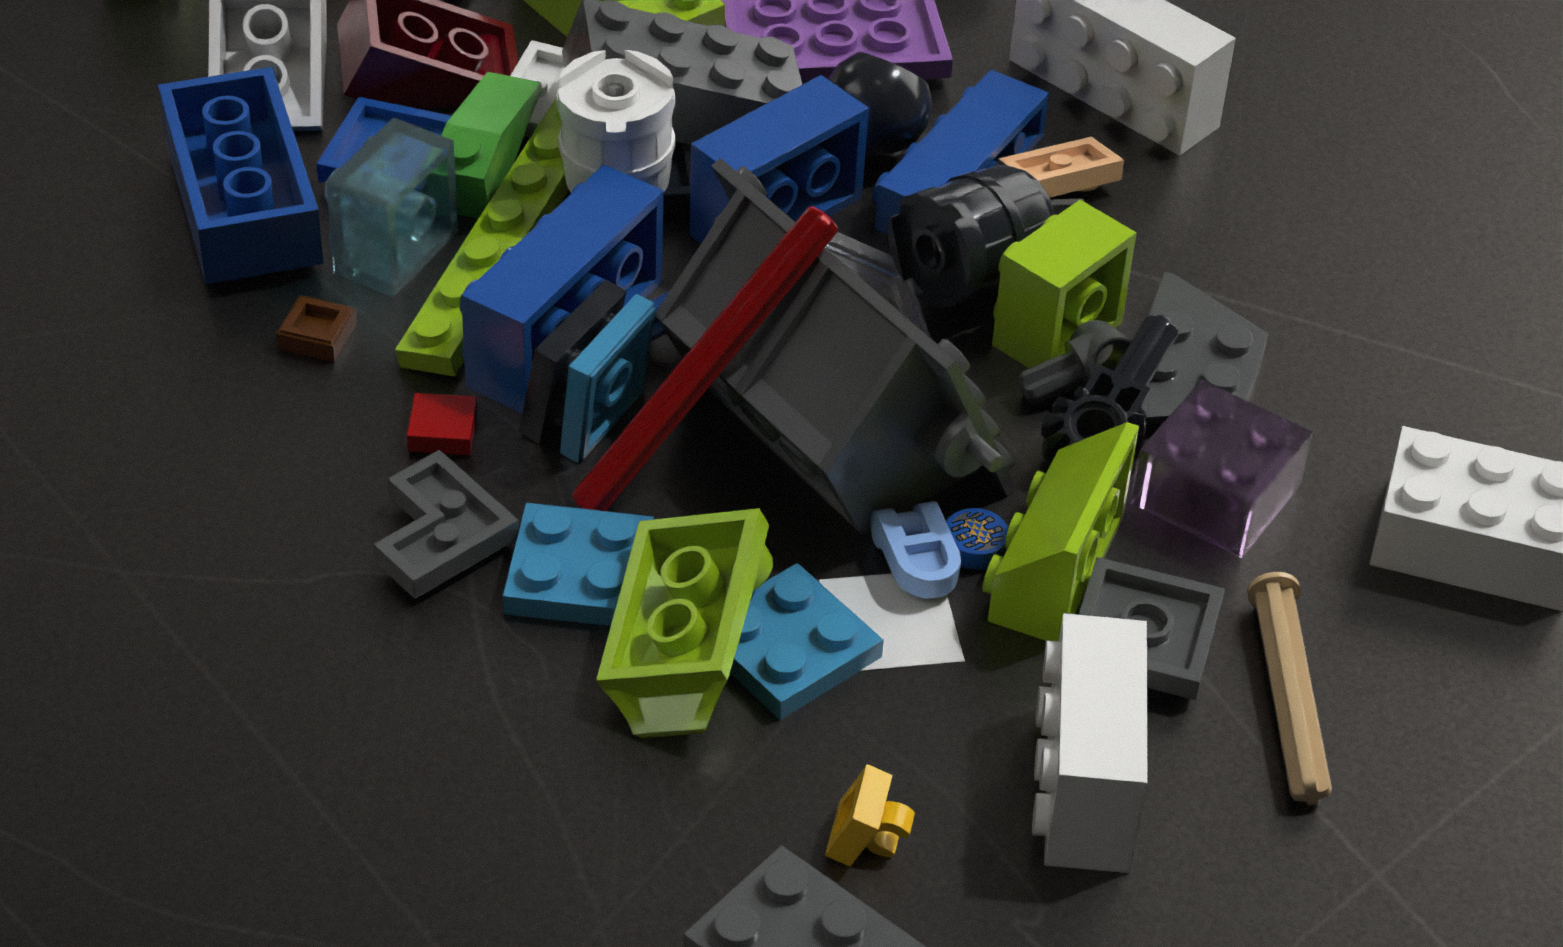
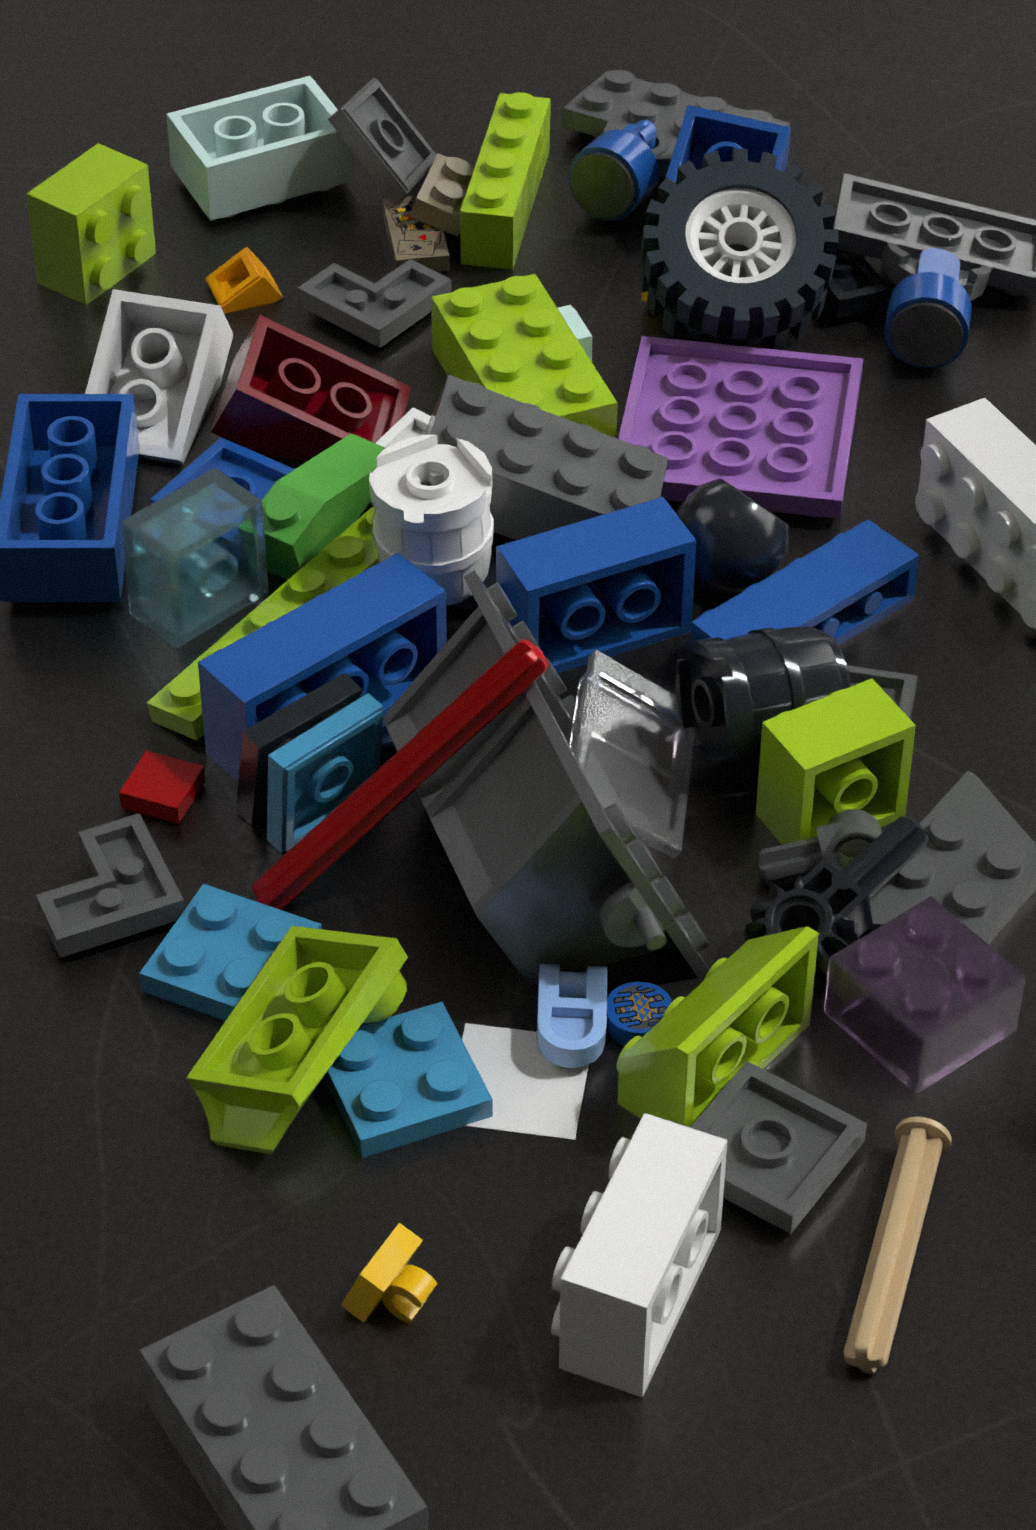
camera: 20 degrees right, 0 degrees up
reddish brown tile [276,295,357,362] -> none
light nougat plate [998,136,1124,199] -> none

